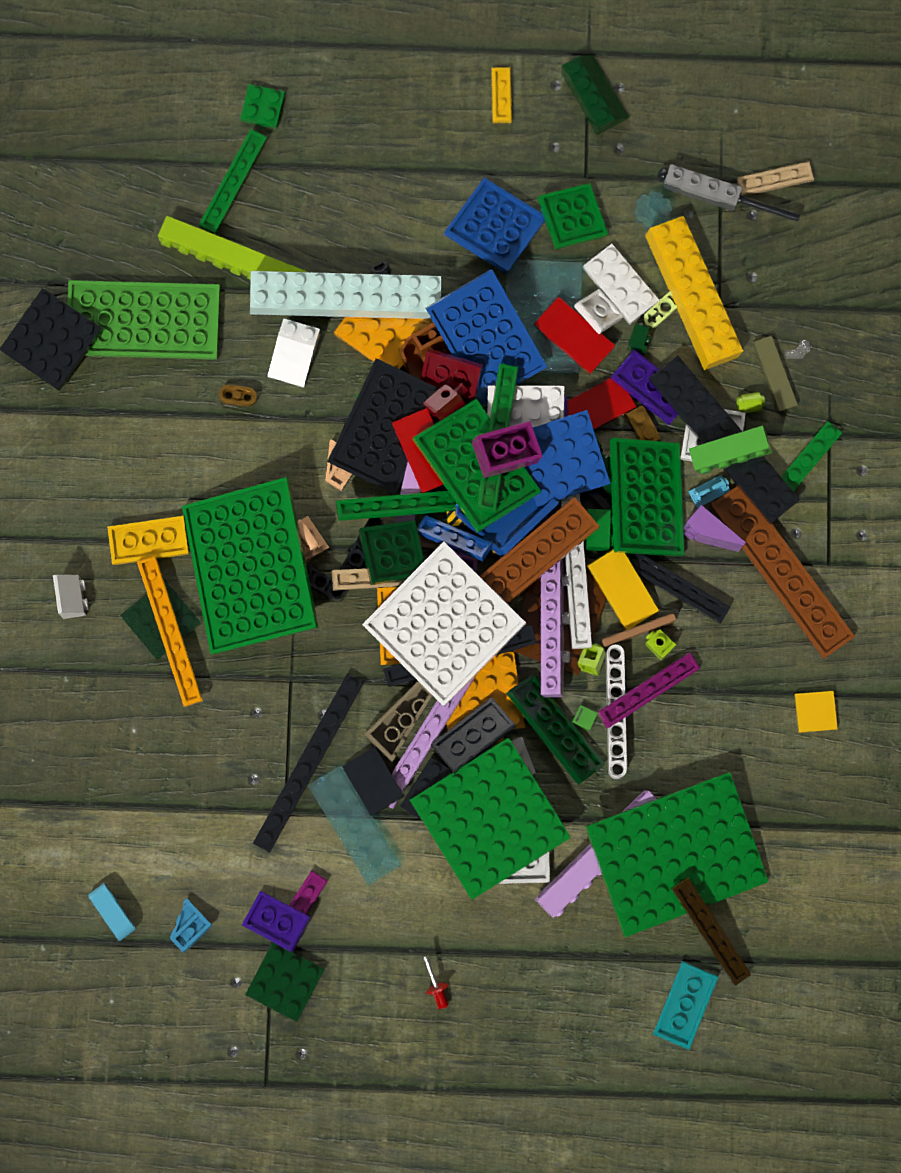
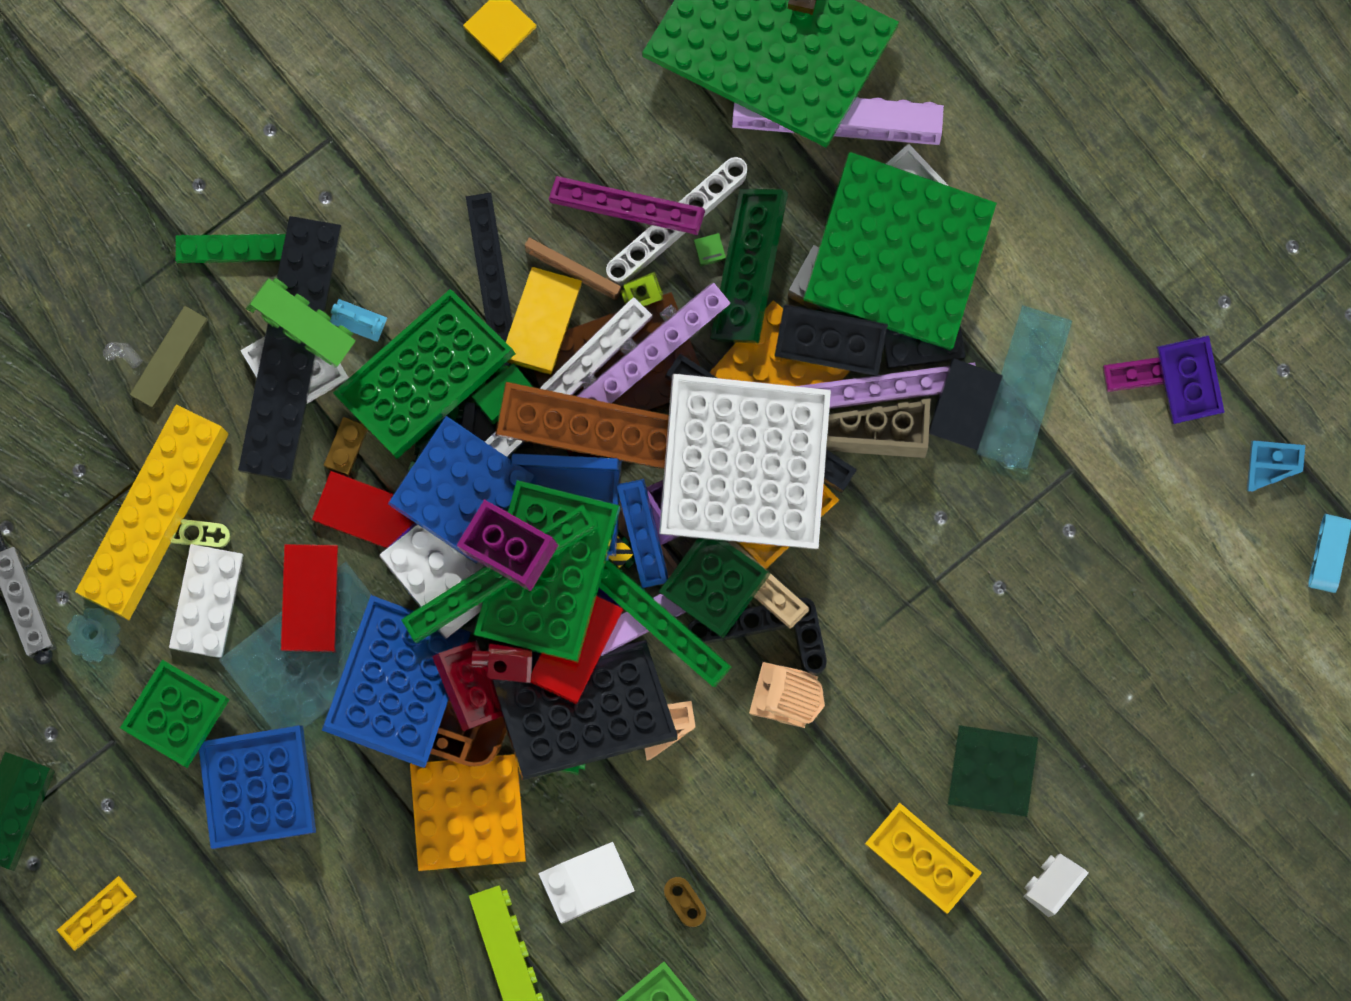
camera: 130 degrees left, 0 degrees up
light orange tile [137,556,203,707] -> none
green plate [182,477,319,655] -> none
dark green plate [245,942,325,1022] -> none
light aqua brick [250,271,441,319] -> none
black plate [253,674,364,853] -> none
black tile [369,260,391,275] -> none
red piece [423,956,449,1010] -> none
white tile [574,289,624,334] -> none
dark purple tile [611,349,678,425] -> none
dark green brick [627,323,651,355] -> none
lime brick [645,629,676,660] -> none
medium lavender slope [683,505,746,552] -> none
dark orange plate [710,486,855,660] -> none
lime brick [736,392,765,413] -> none

